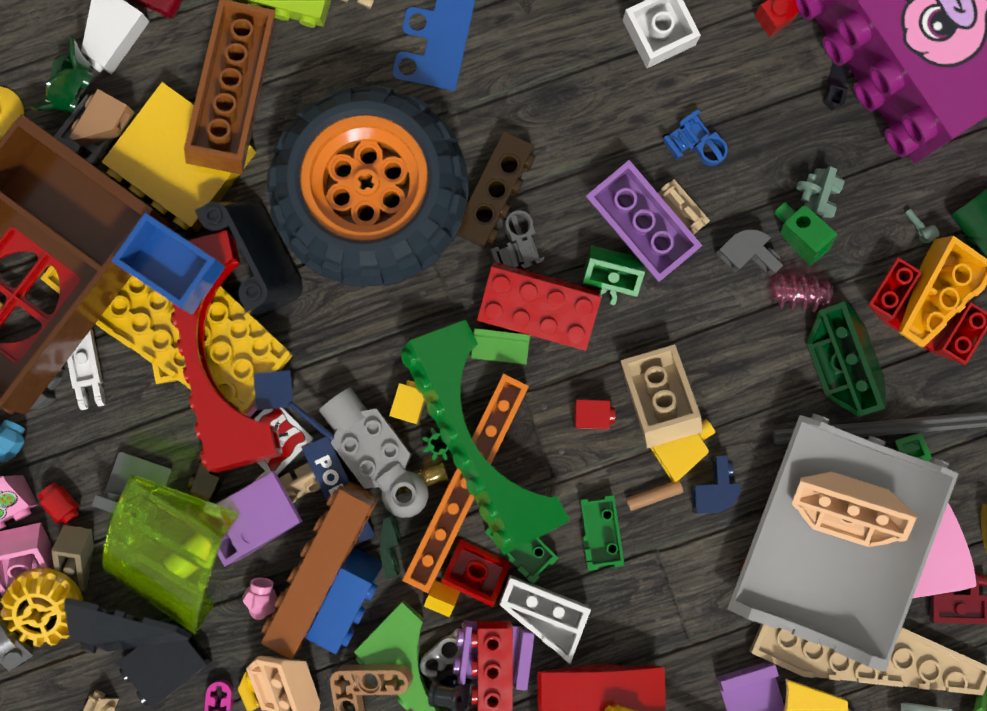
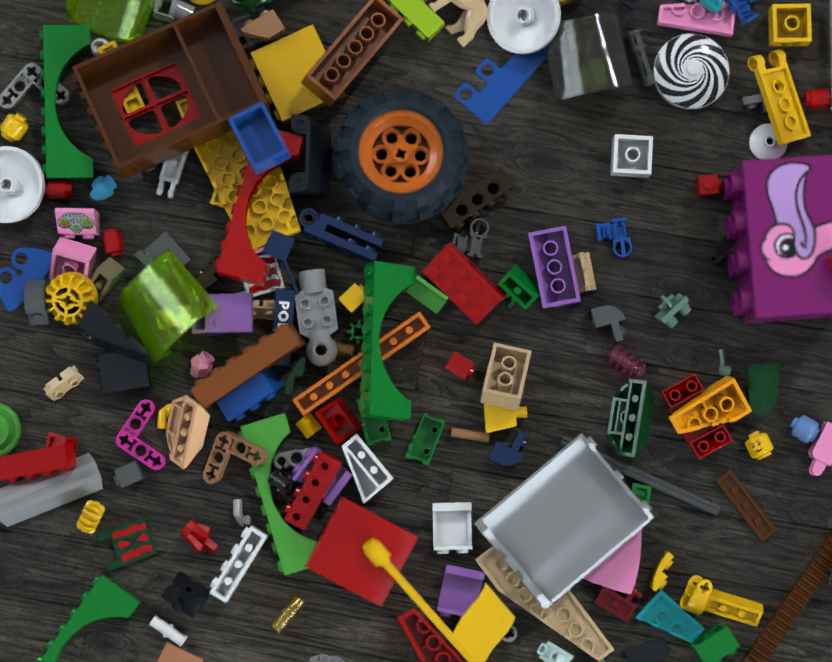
camera: 25 degrees right, 0 degrees up
green torso [774,202,838,267] -> none
light nougat wedge [792,472,917,547] -> none
none -> dark blue hinge [299,208,384,262]
none -> white panel [432,502,472,554]

